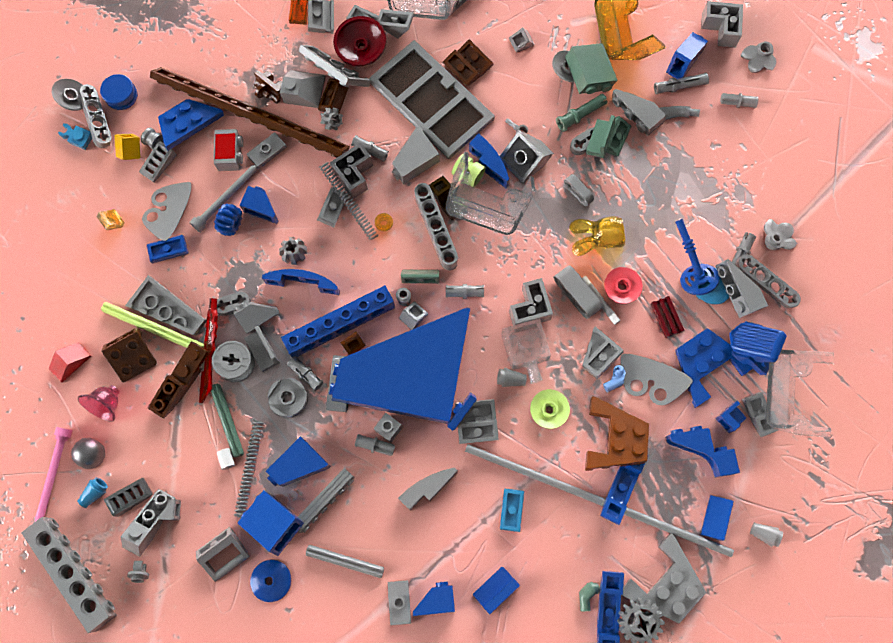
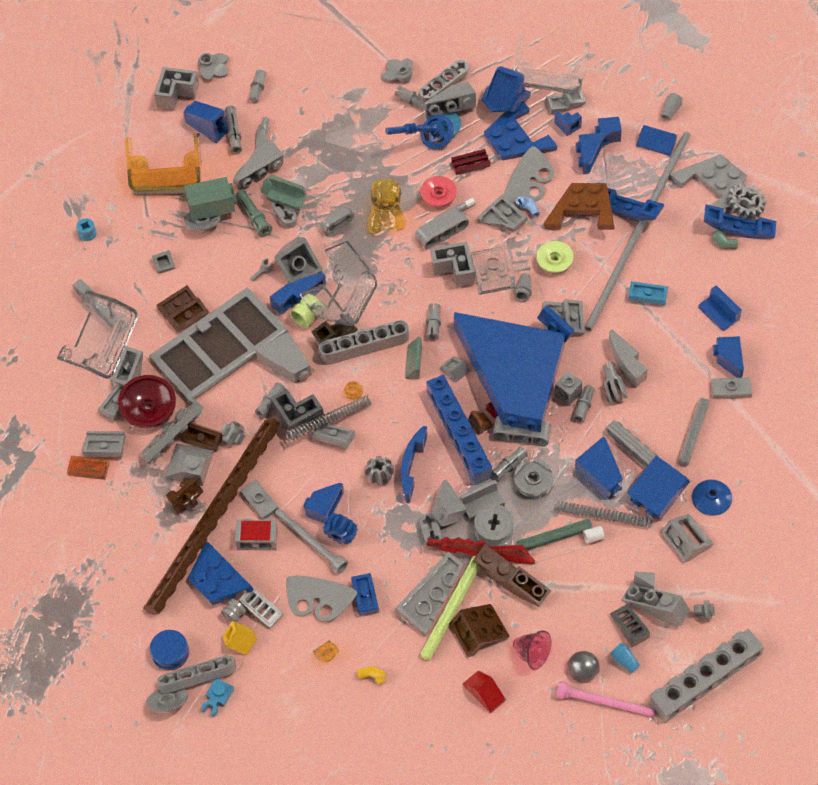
camera: 85 degrees left, 15 degrees down
light grey pin [396,288,411,306] -> none
none -> yellow arm [357,666,386,684]
none -> light grey arm [603,362,628,404]

